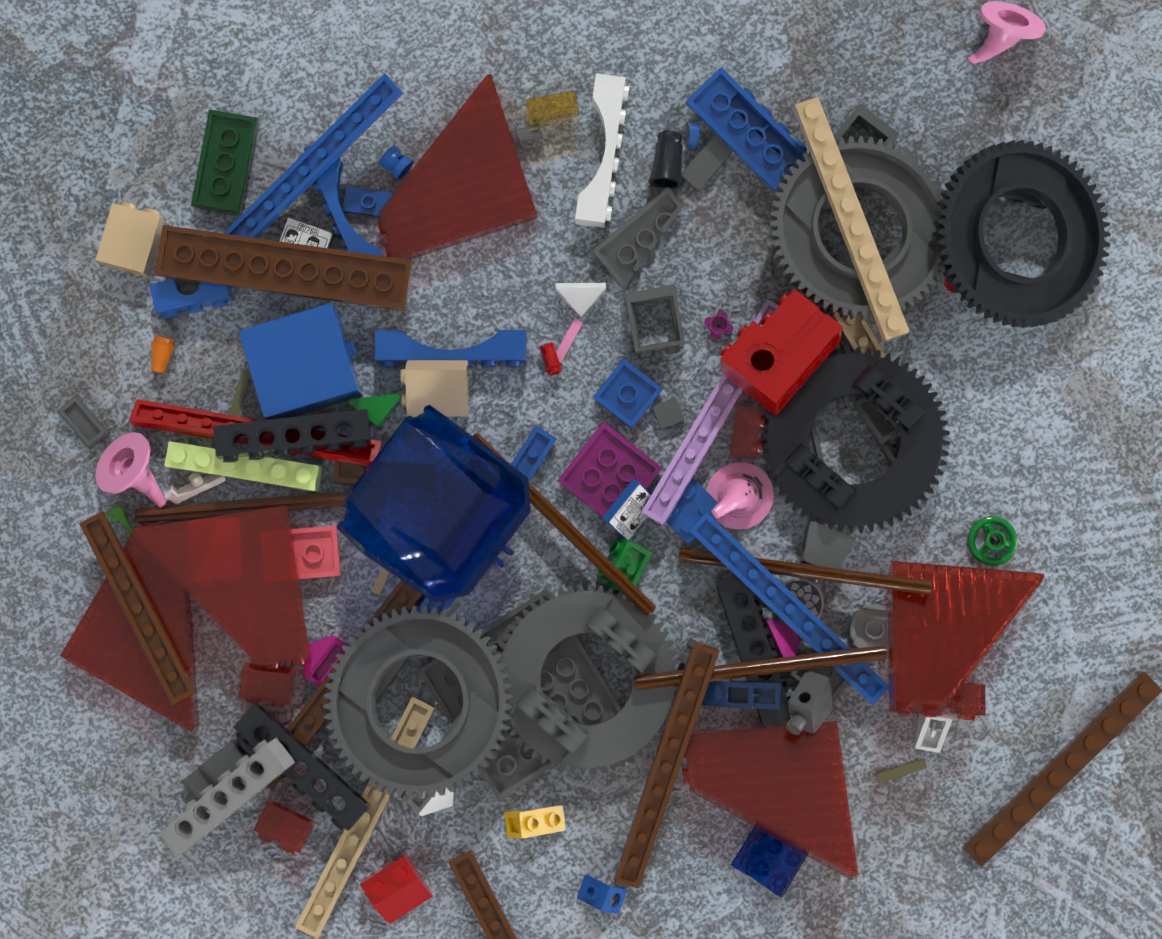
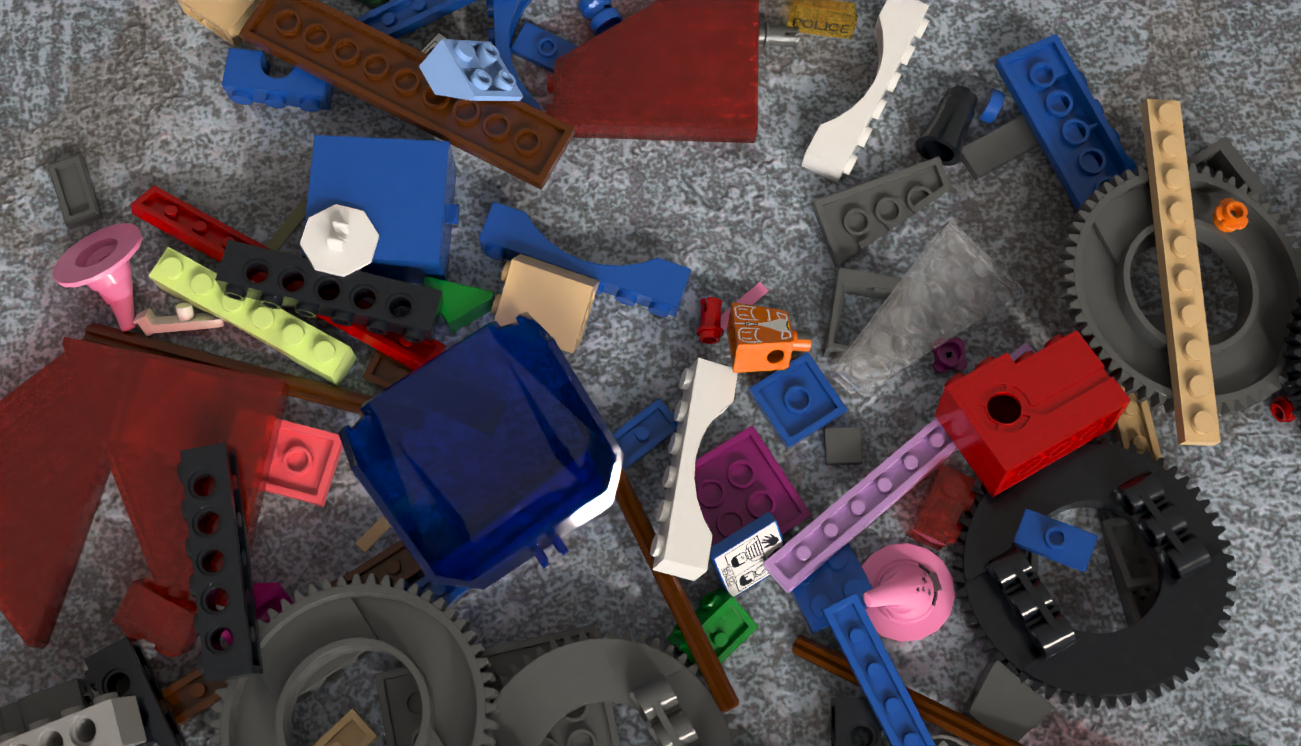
camera: 15 degrees right, 10 degrees down
reddish brown plate [79,512,197,705] -> none
bright green hand [108,506,136,538] -> none
orange cone [150,335,176,373] -> none
white slope [556,283,606,316] -> none
none -> black brick [177,442,263,682]
none -> white piece [300,204,379,277]
none -> light blue slope [419,39,523,101]
none -> white arch [650,358,738,581]
none -> orange torso [727,302,811,373]
none -> clear wing [829,220,1025,398]
none -> blue plate [1012,509,1098,572]
none -> orange plate [1212,198,1248,232]

